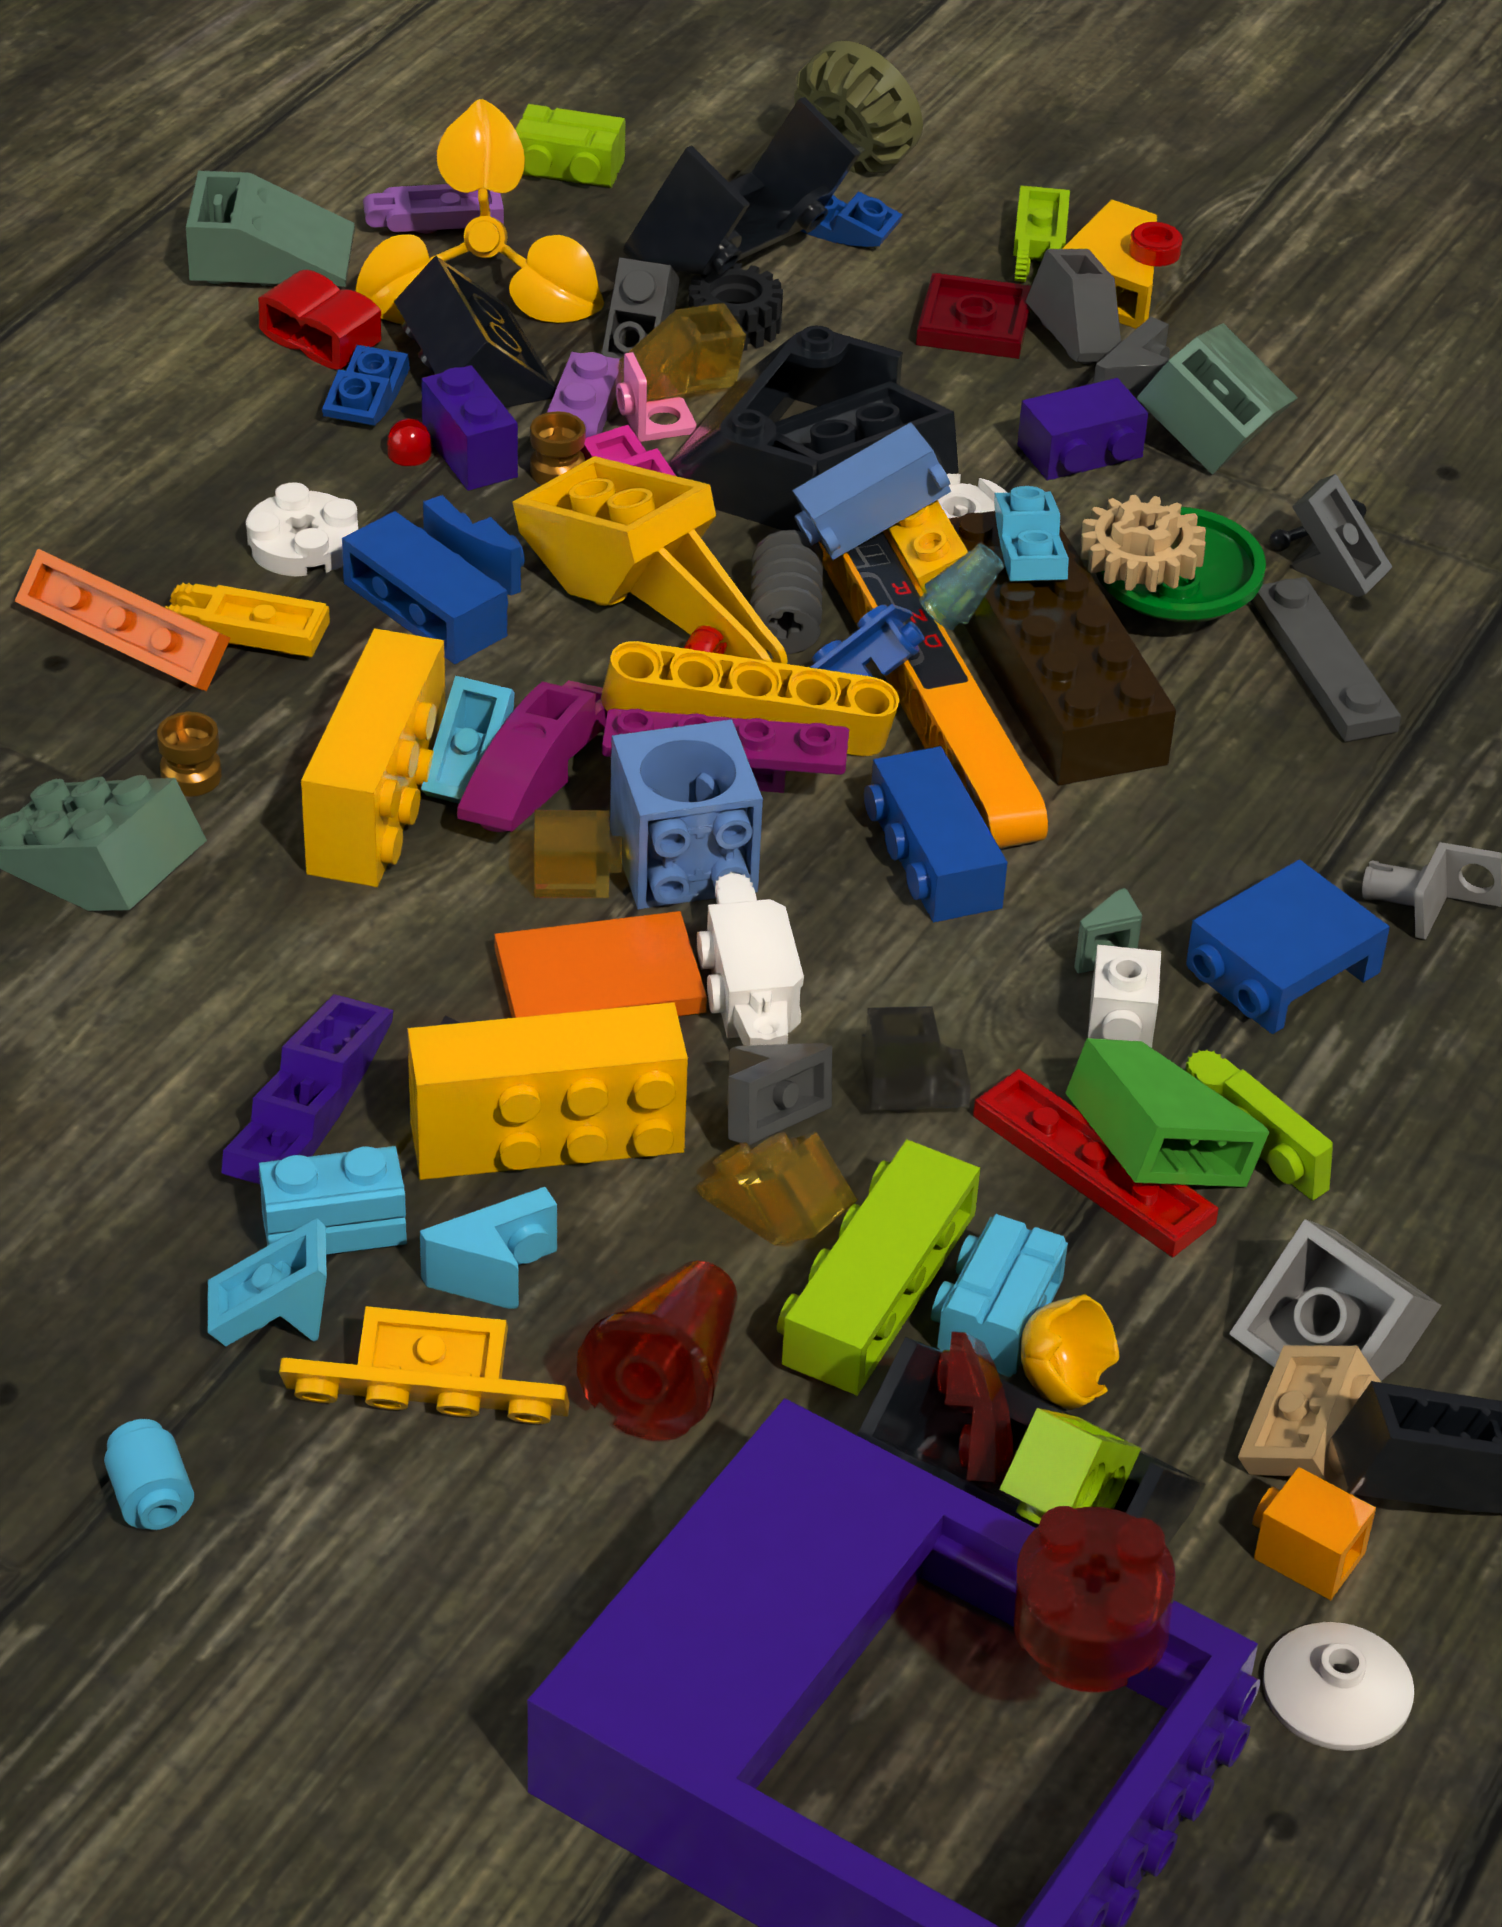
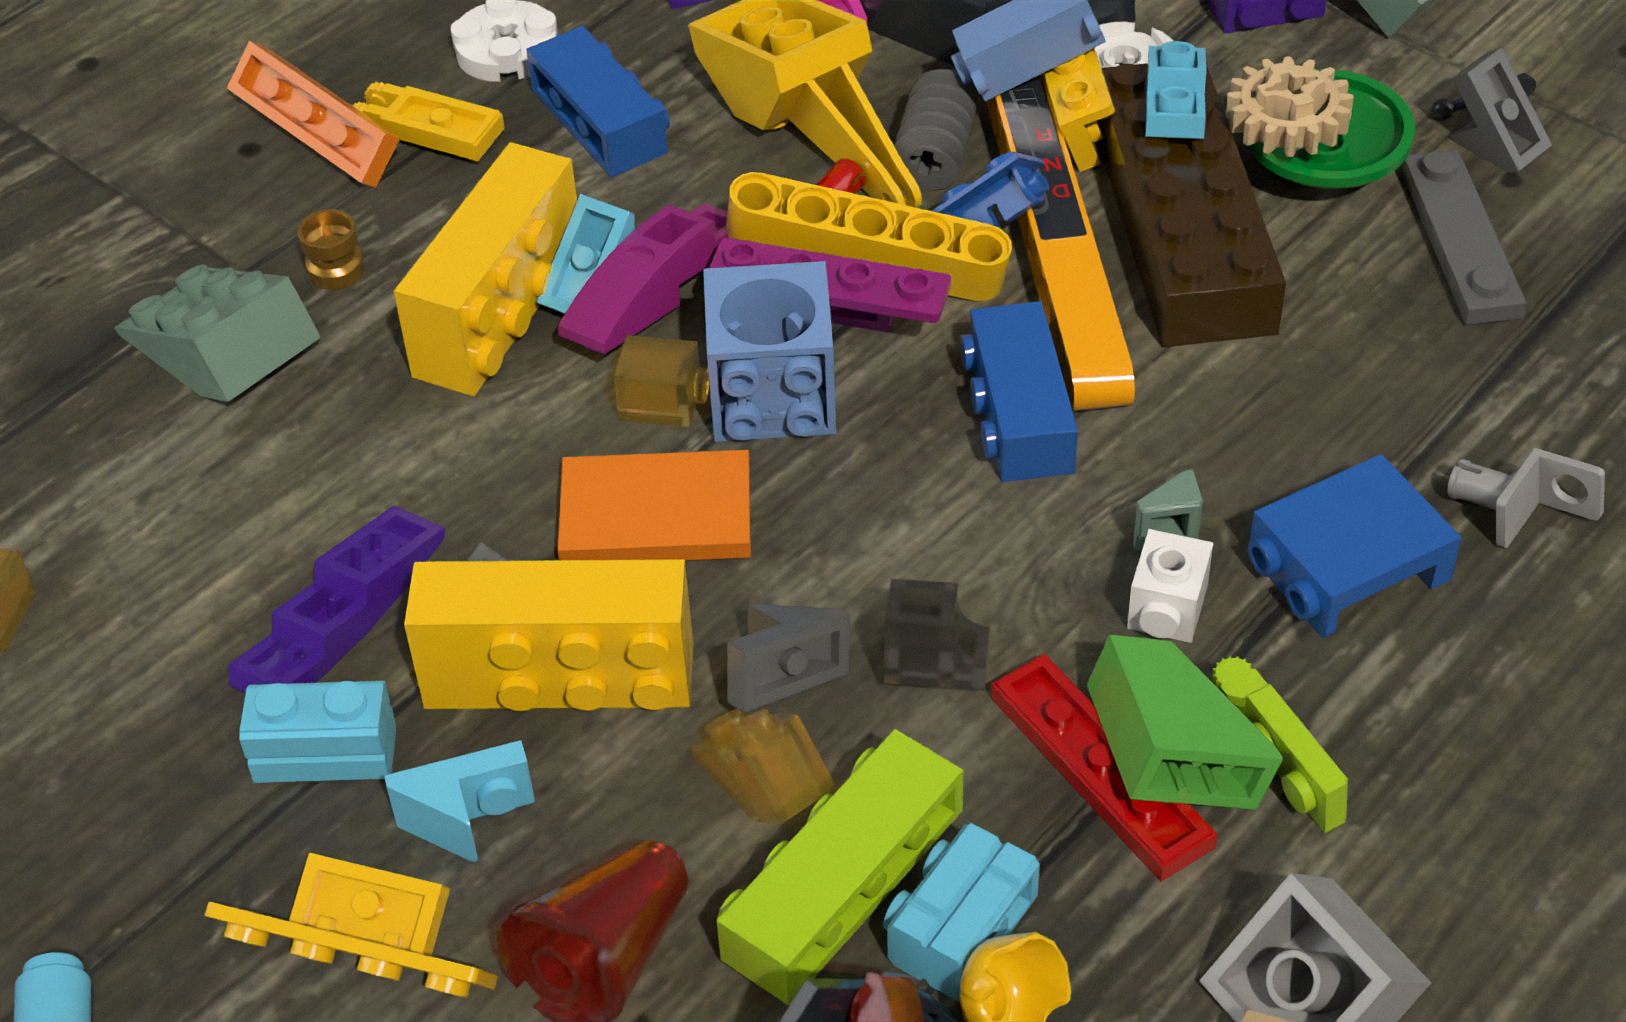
camera: 15 degrees right, 5 degrees up
medium azure slope [208,1218,327,1346] -> none
blue slope [423,495,525,596] -> none
white hinge [697,872,804,1045] -> none
clear light blue cone [919,543,1004,630] -> none

